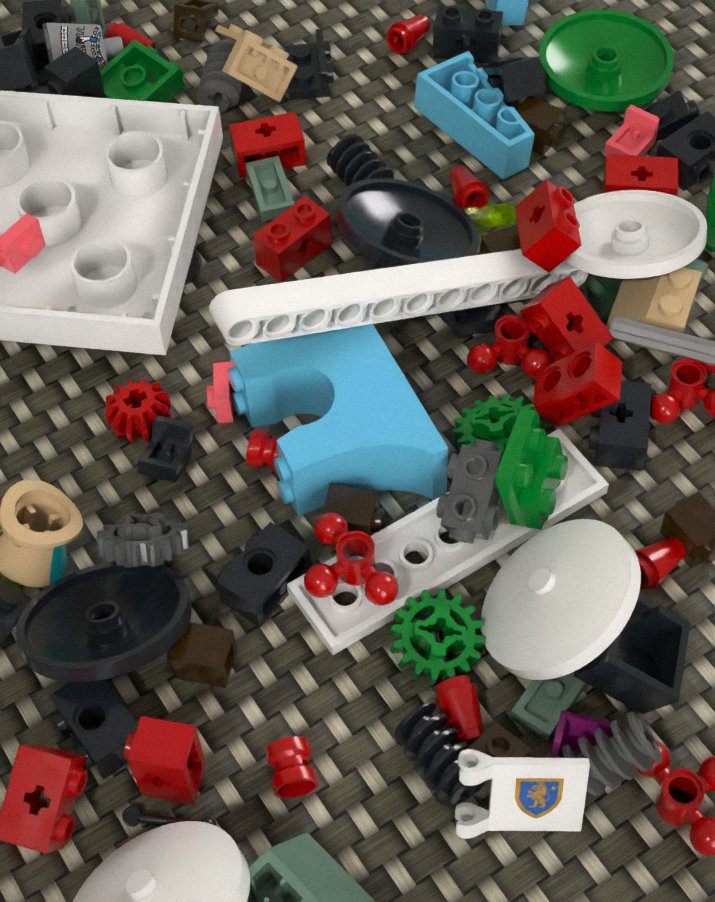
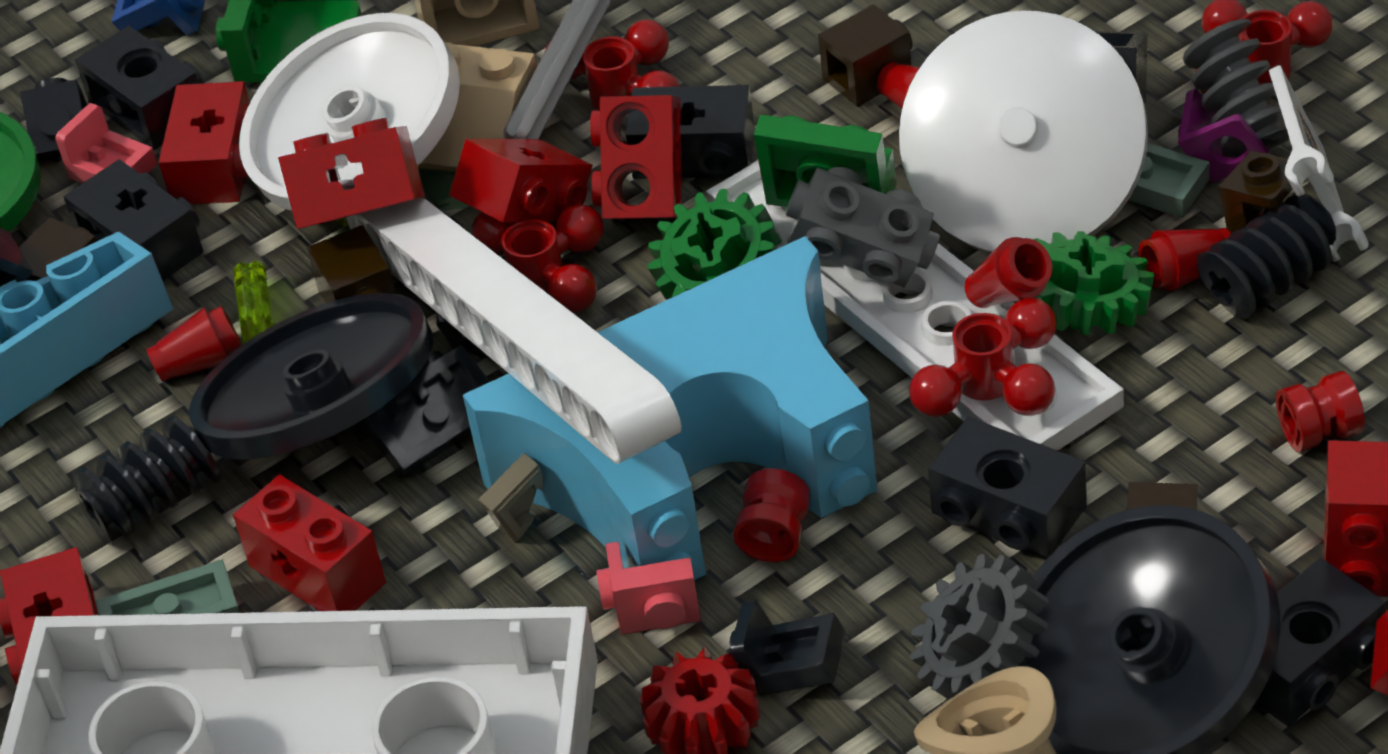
camera: 90 degrees left, 10 degrees down
dark brown brick [321,483,385,536] -> none
none -> black brick [63,159,204,281]
none -> red cone [964,237,1052,308]

